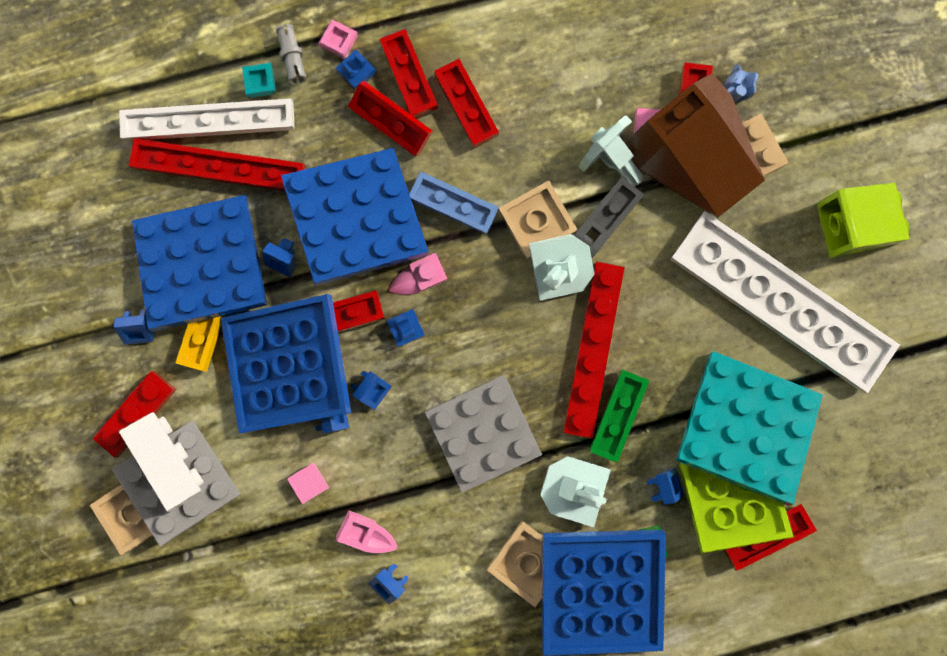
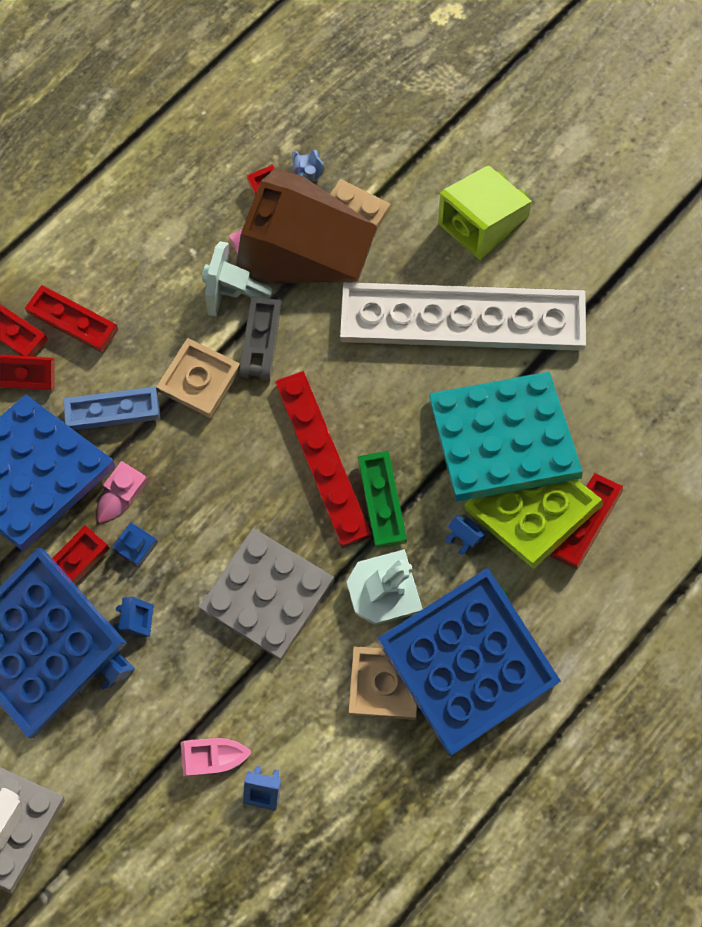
camera: 30 degrees left, 15 degrees down
bright pink tile [287,463,329,504] -> none
light aqua piece [528,234,594,301] -> none

